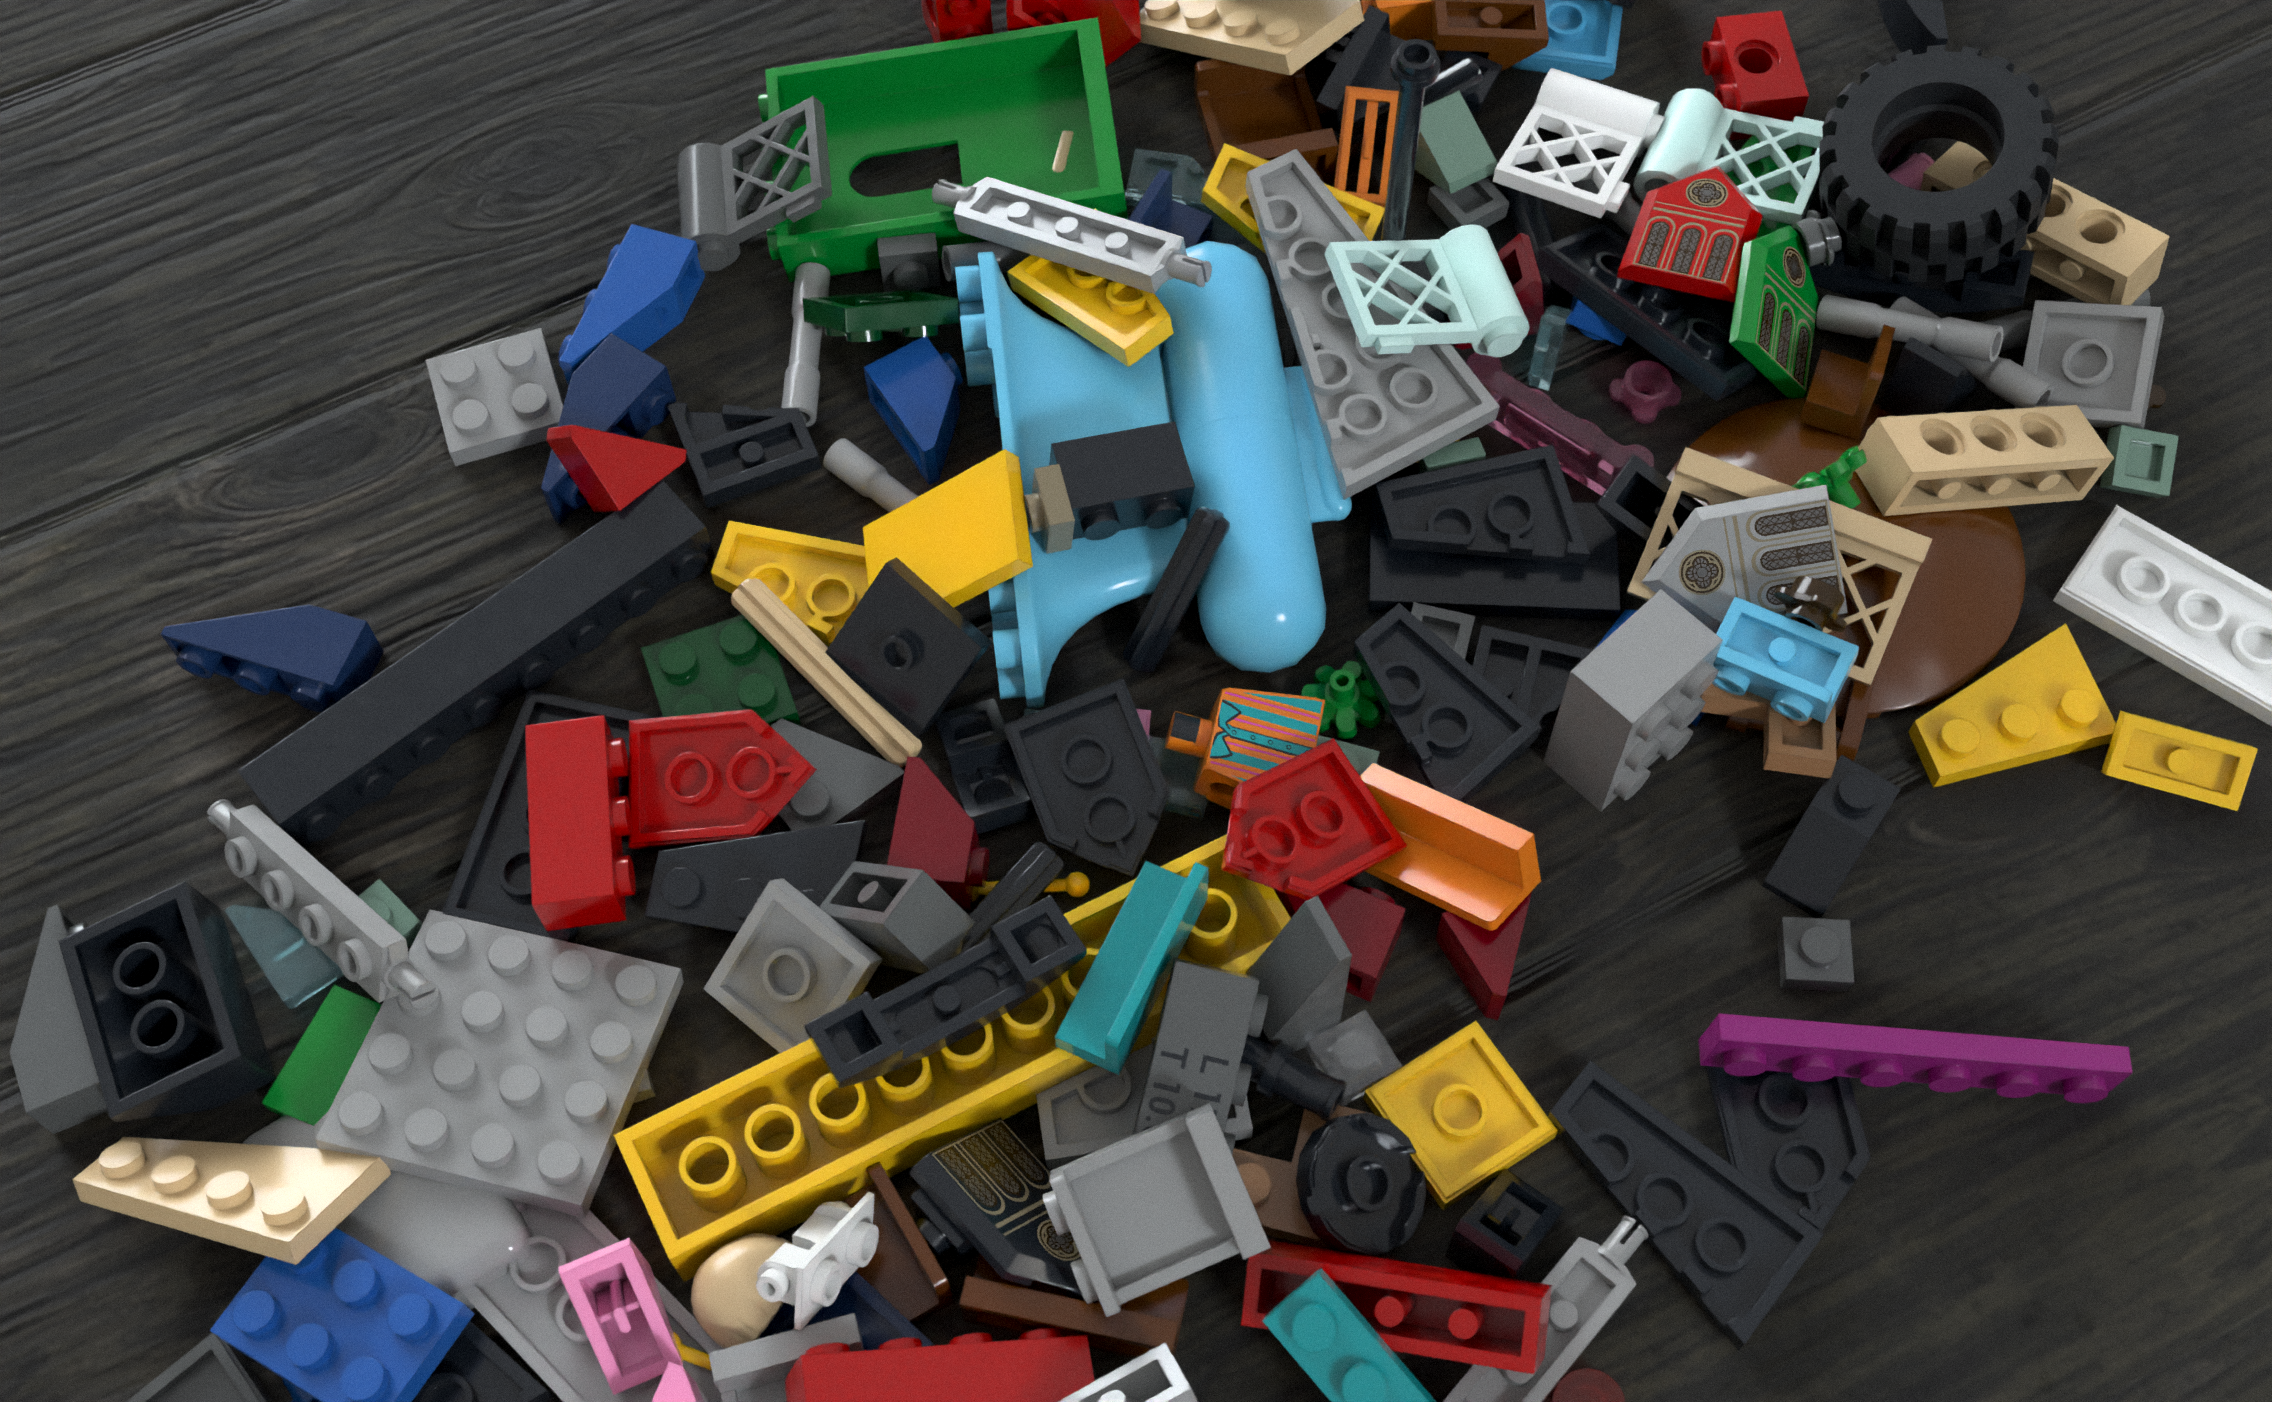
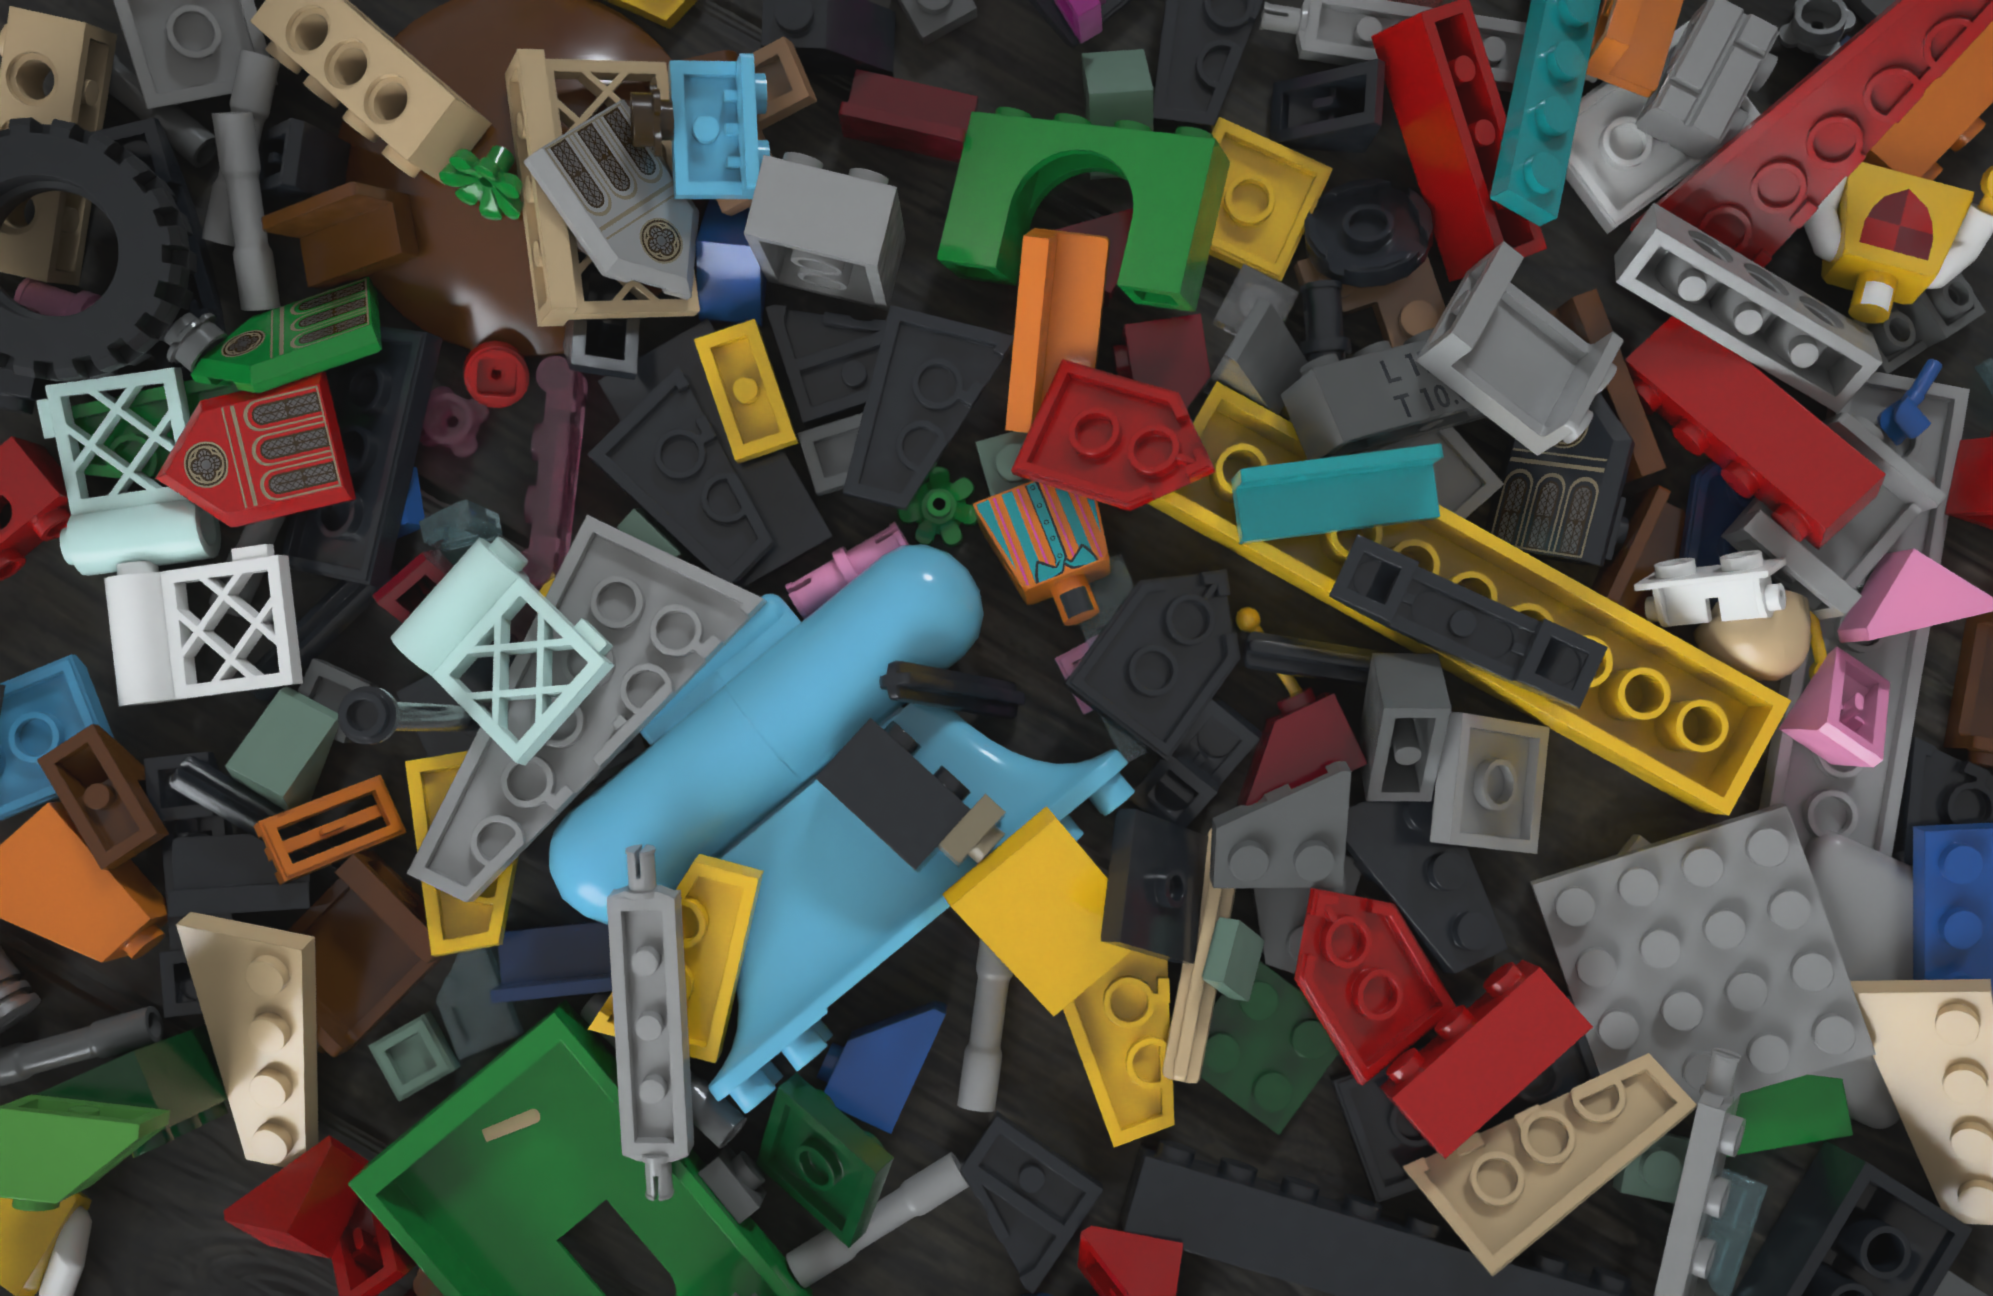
camera: 125 degrees left, 25 degrees up
none -> sand green tile [368,1011,461,1102]
none -> red tile [463,341,529,408]
none -> yellow plate [694,319,798,464]
none -> bright pink pin [785,521,909,619]
none -> dark red panel [838,69,978,163]
none -> green arch [937,107,1230,312]
none -> sand green slope [1081,49,1153,180]
none -> sand green tile [1202,917,1265,1002]
none -> dark grey wing [1210,761,1351,888]
none -> tan wing [1403,1053,1697,1277]

